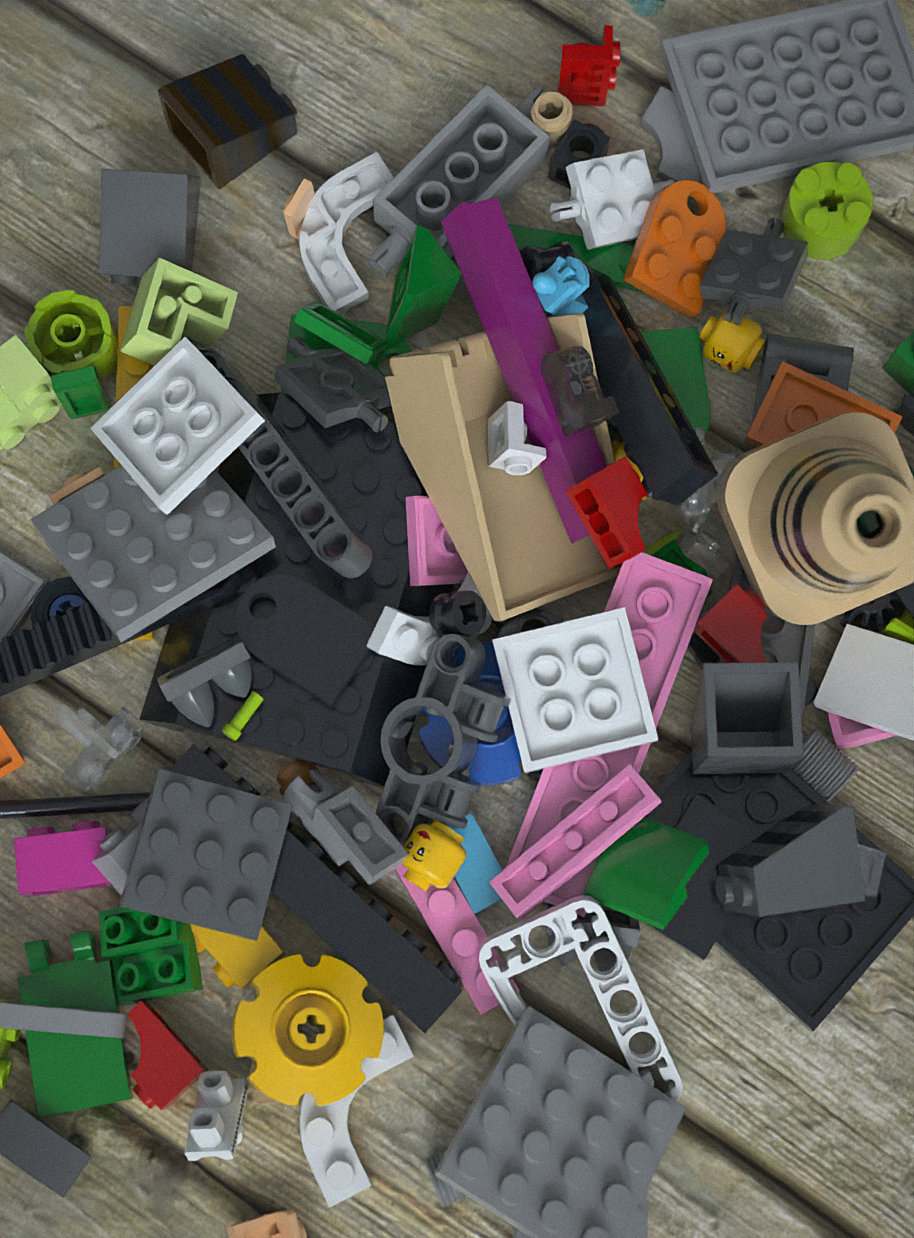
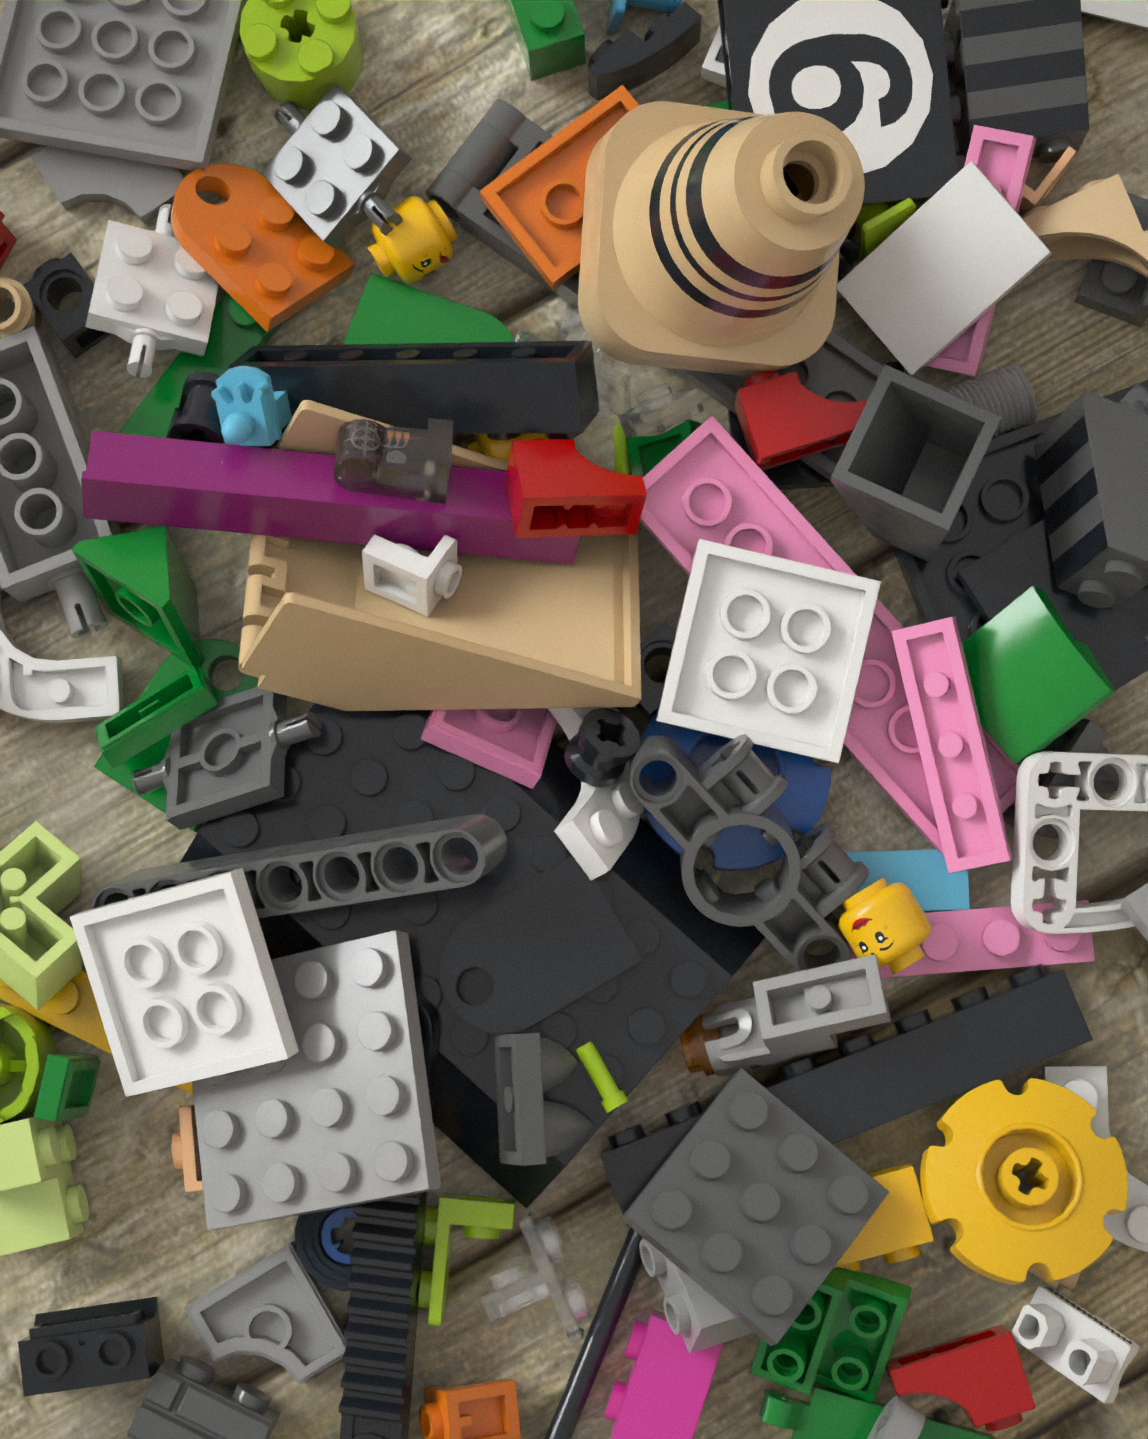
camera: 50 degrees left, 5 degrees up
none -> lime bracket [418,1193,517,1326]

